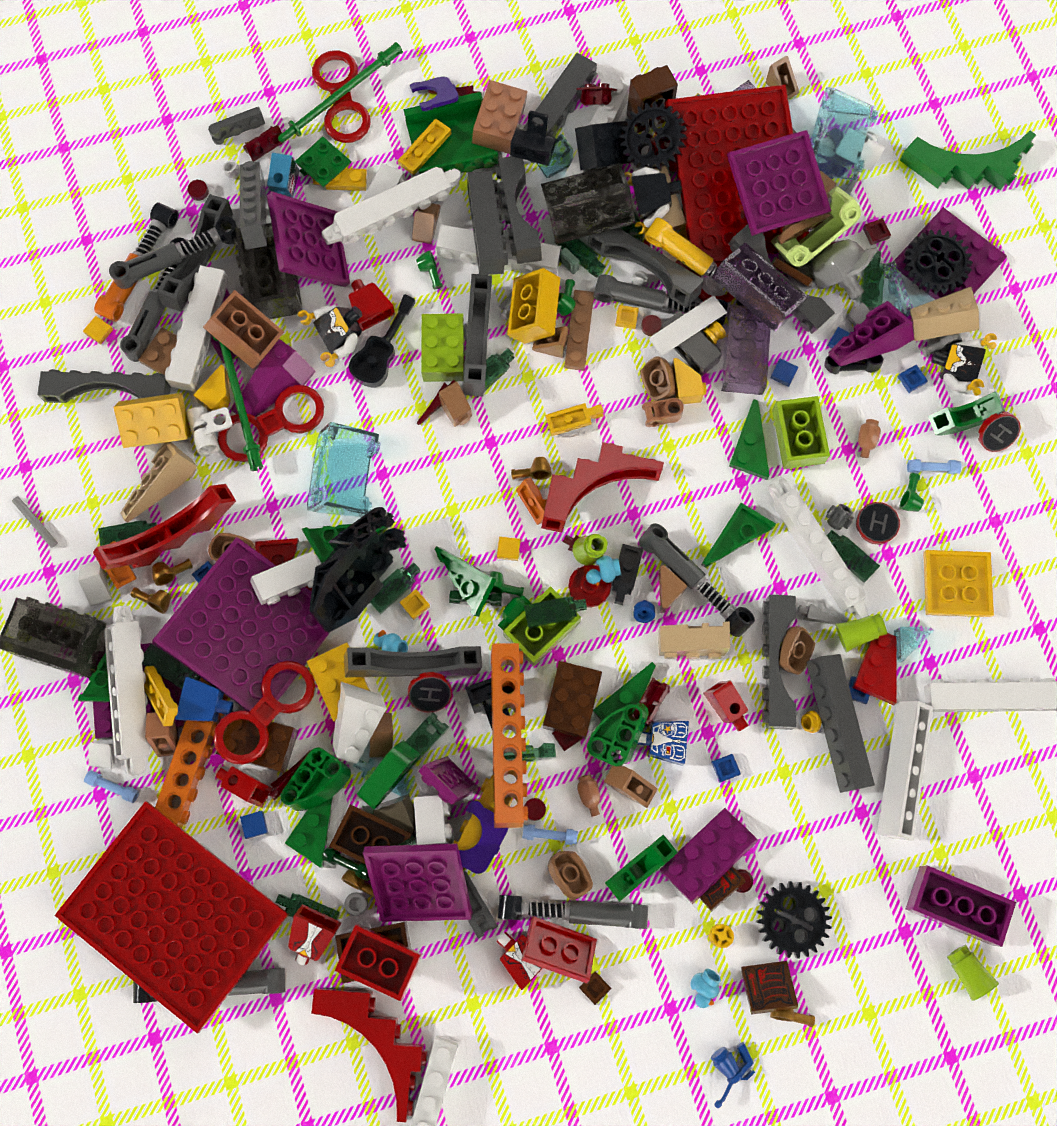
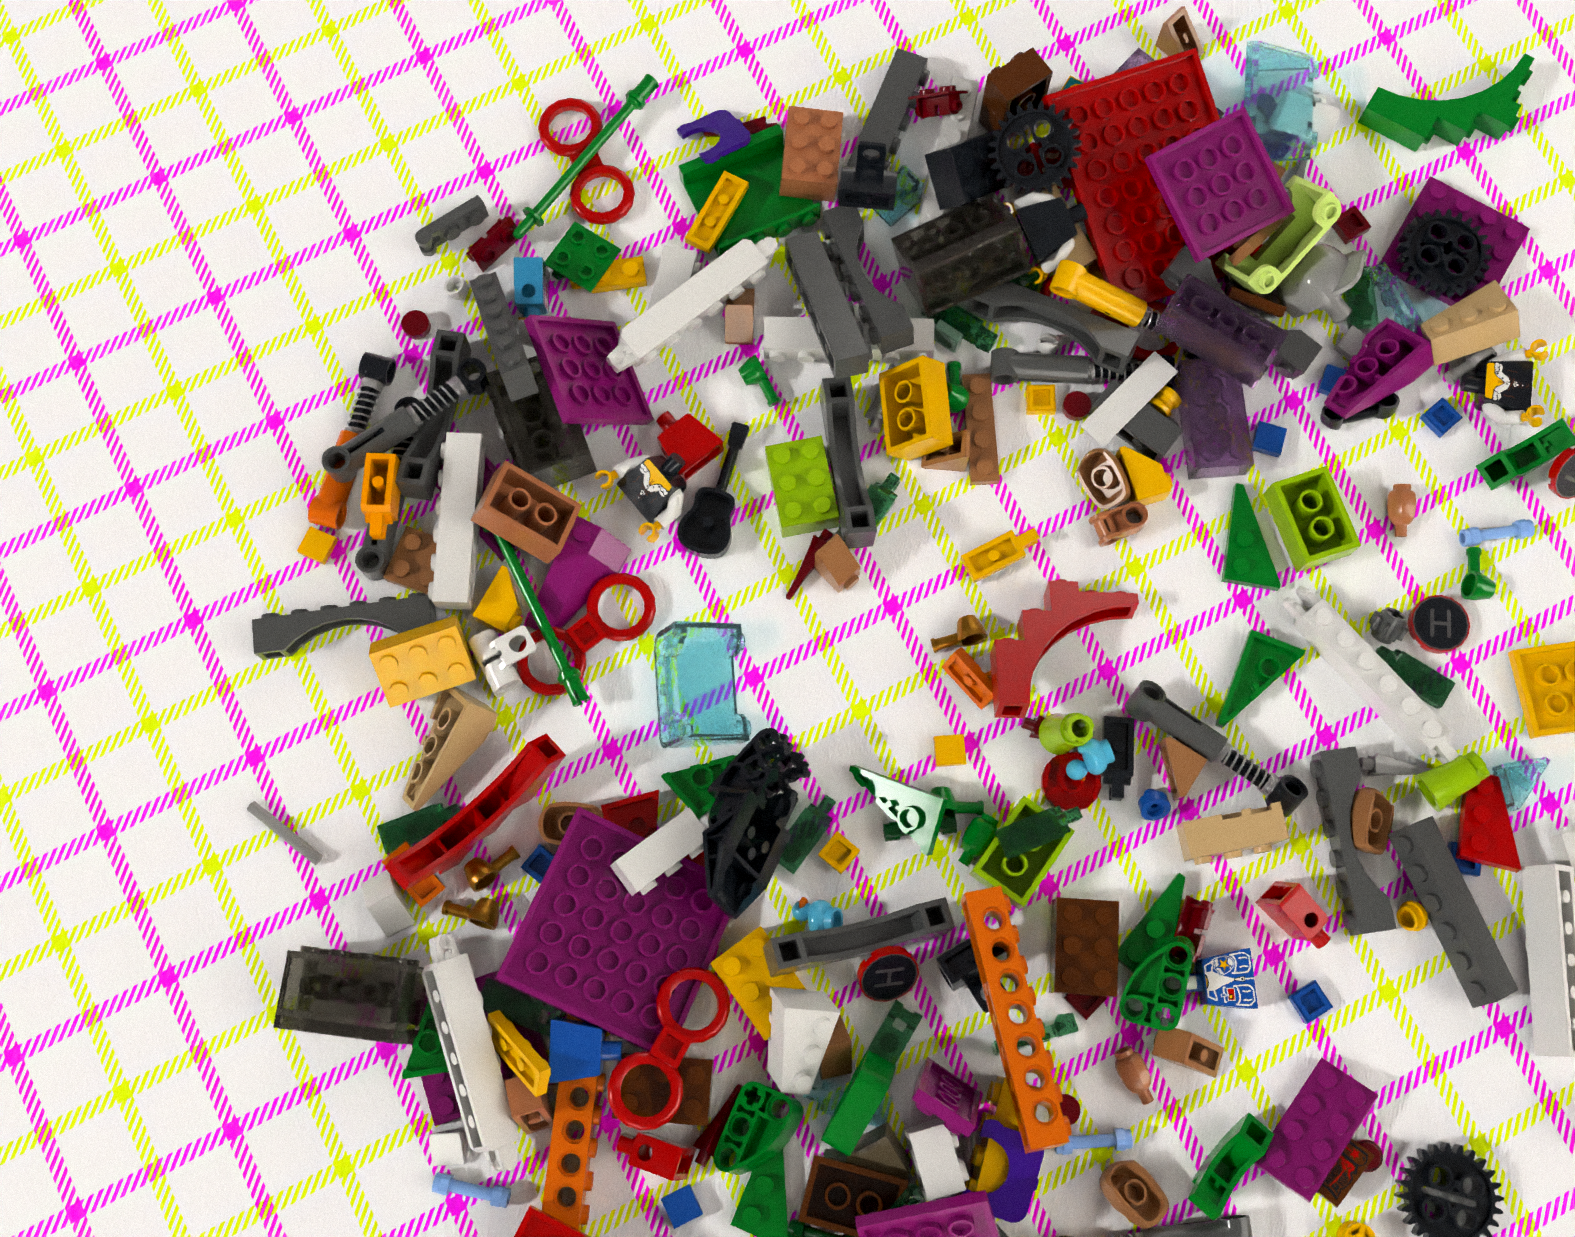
camera: 10 degrees left, 0 degrees up
none -> light orange hinge [360,453,401,540]

